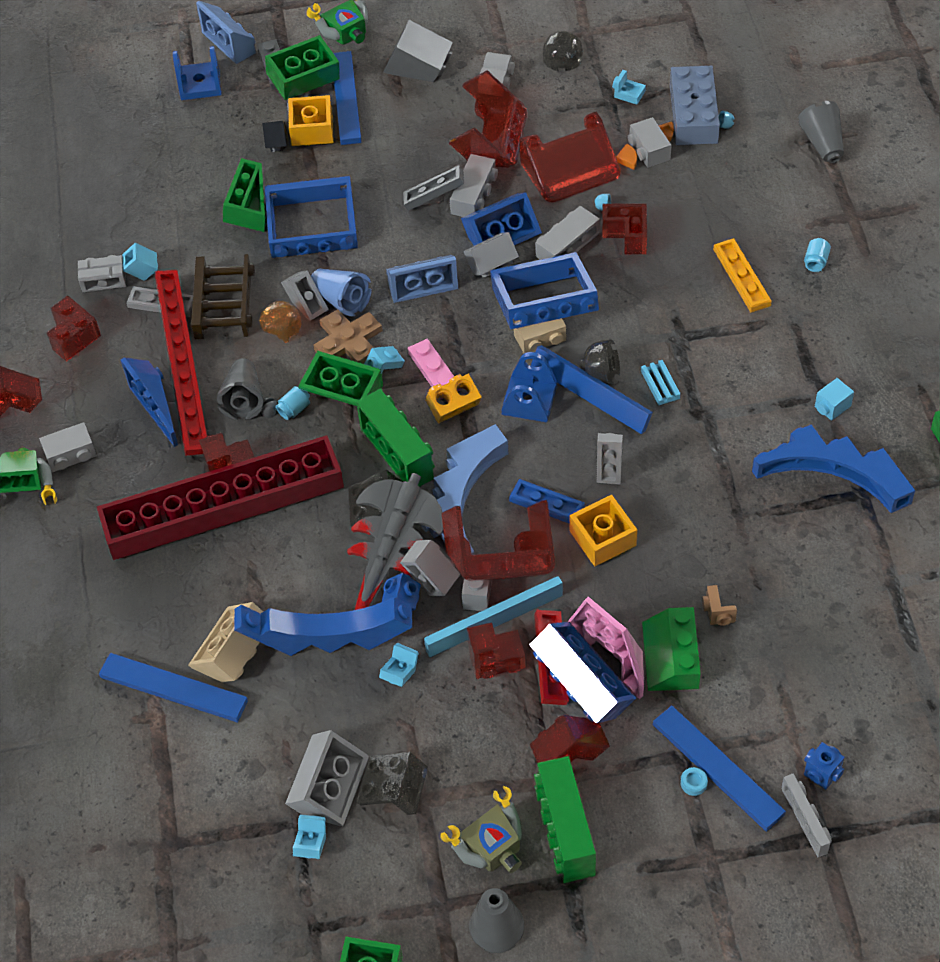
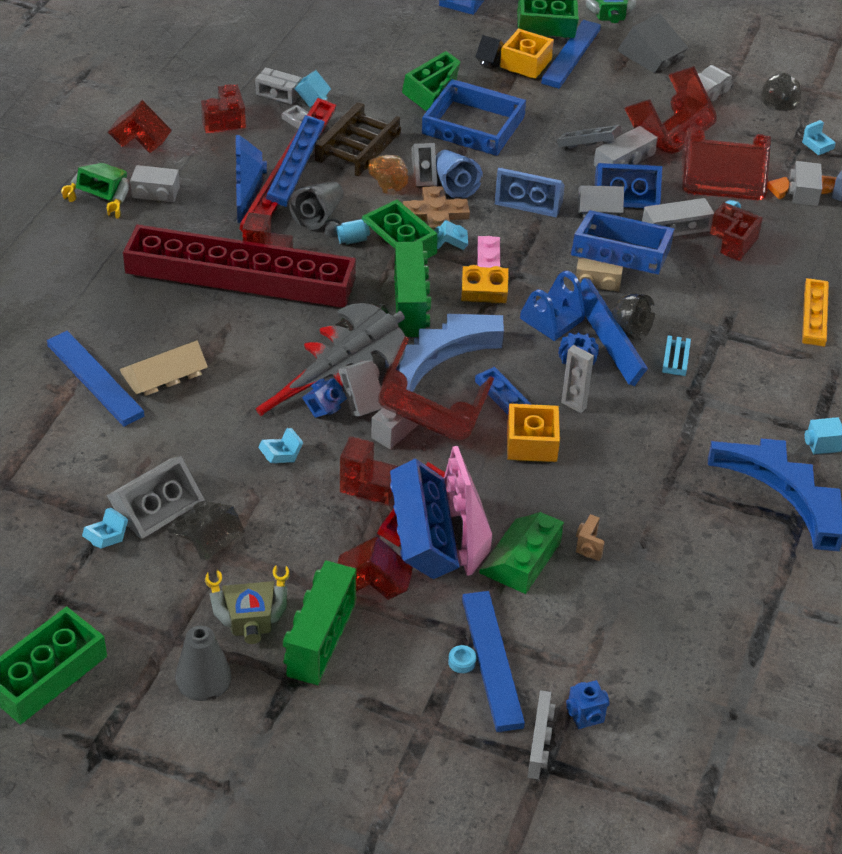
camera: 25 degrees right, 10 degrees down
blue arch [234,597,413,656] -> none
medium azure tile [424,576,563,657] -> none
none -> blue tile [266,115,325,207]
none -> blue gear [558,332,599,365]

